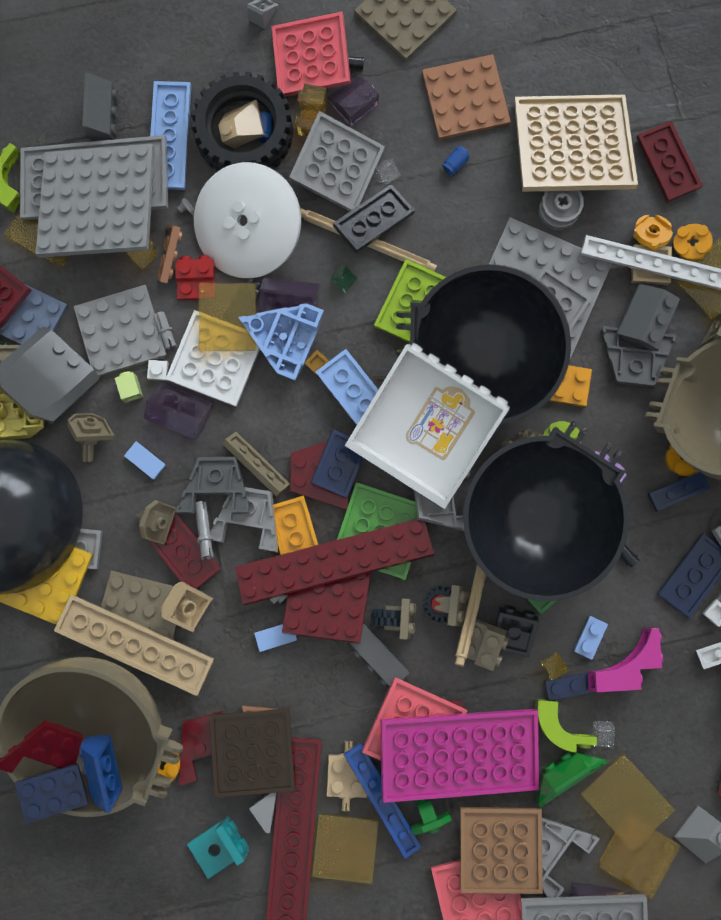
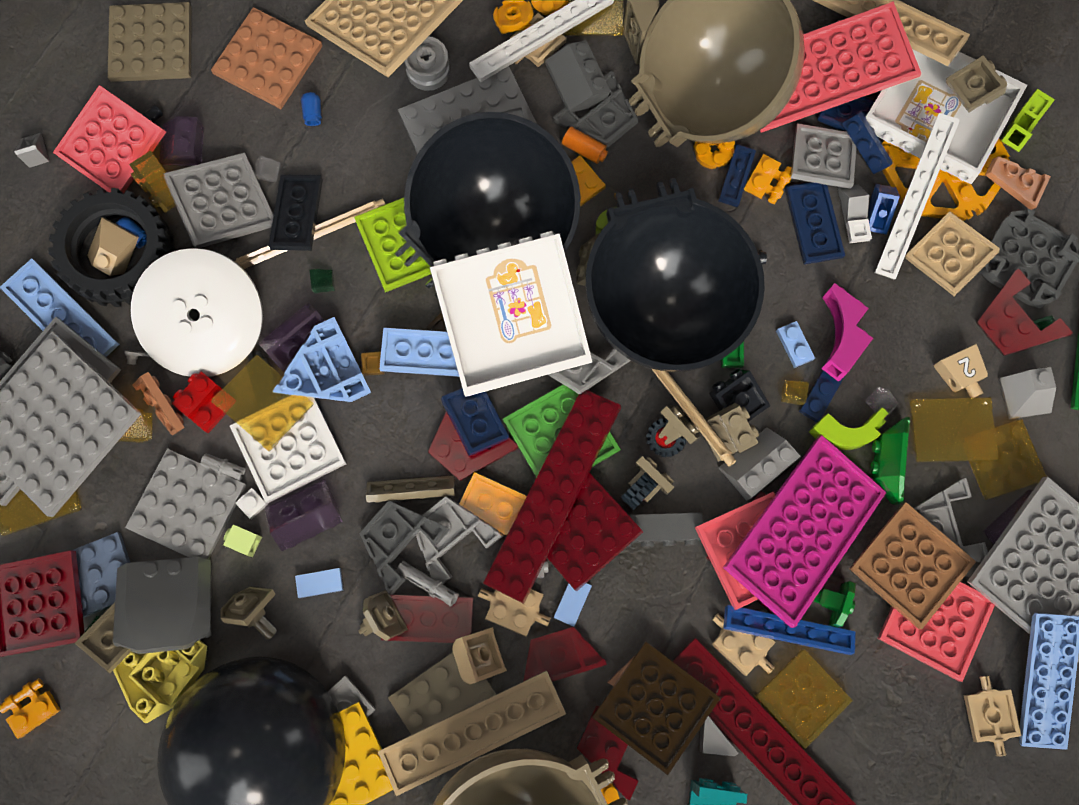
camera: 55 degrees left, 5 degrees down
none -> tan plate [478,588,551,637]
none -> dark red wing [523,627,607,682]
none -> orange brick [562,126,608,164]
none -> light grey slope [719,427,801,501]
none -> light orange plate [744,154,791,204]
none -> tan torso [933,344,988,399]

